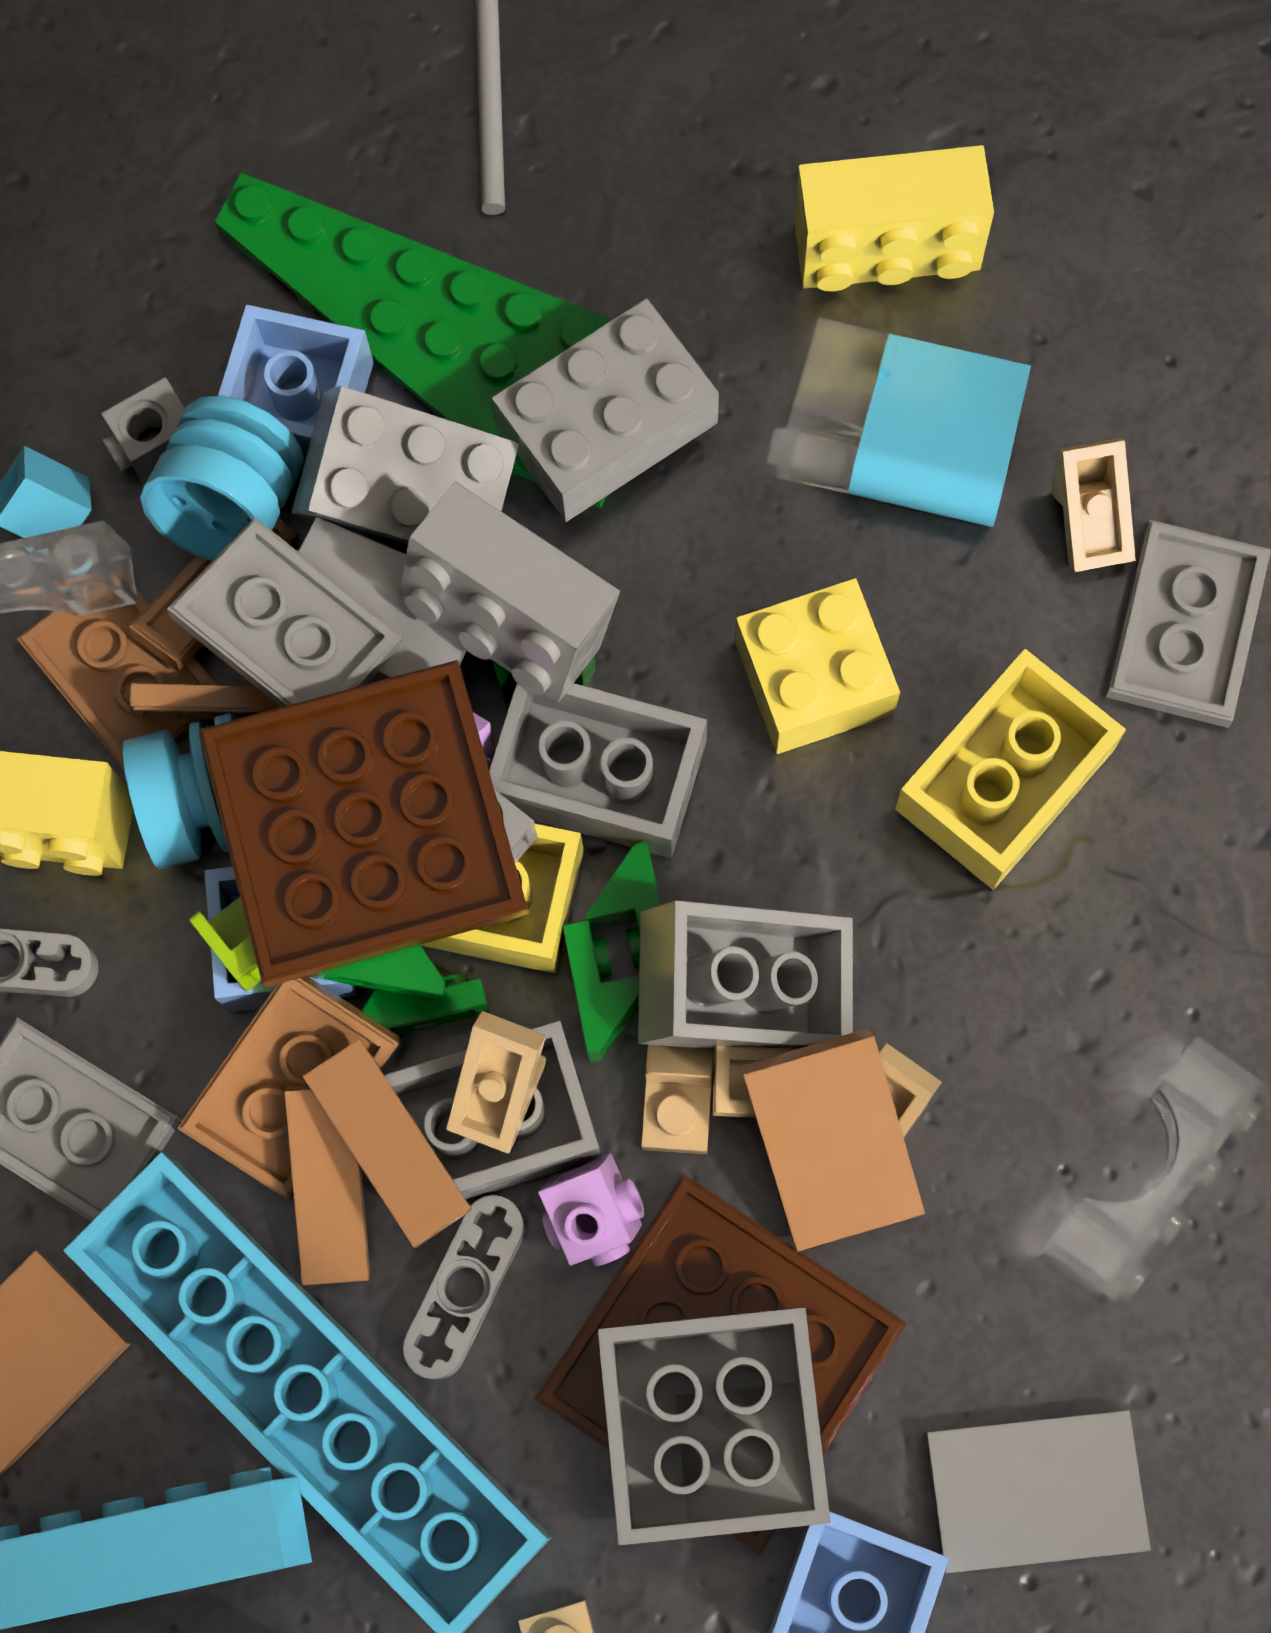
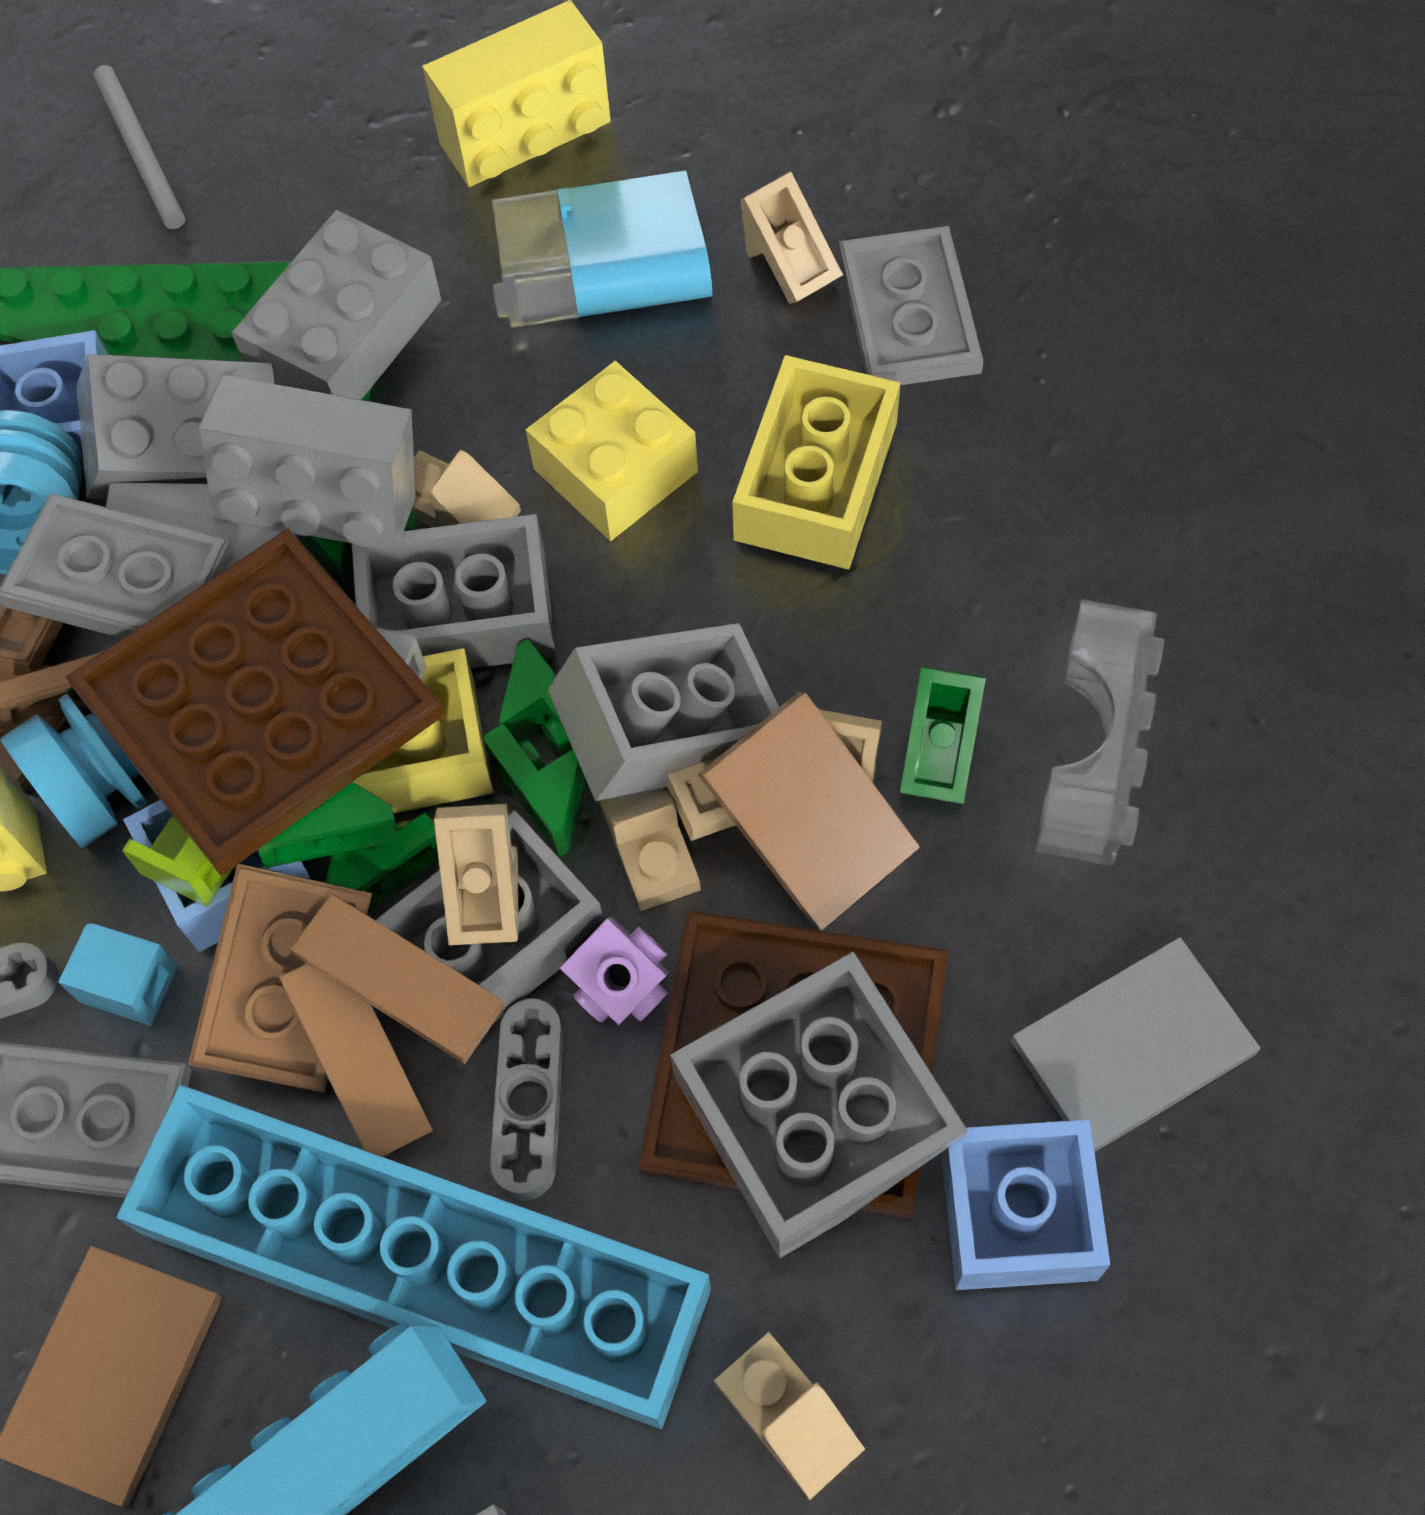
camera: 25 degrees left, 10 degrees down
none -> medium azure panel [58,923,178,1026]
none -> tan slope [412,450,521,527]
none -> green slope [900,666,986,804]

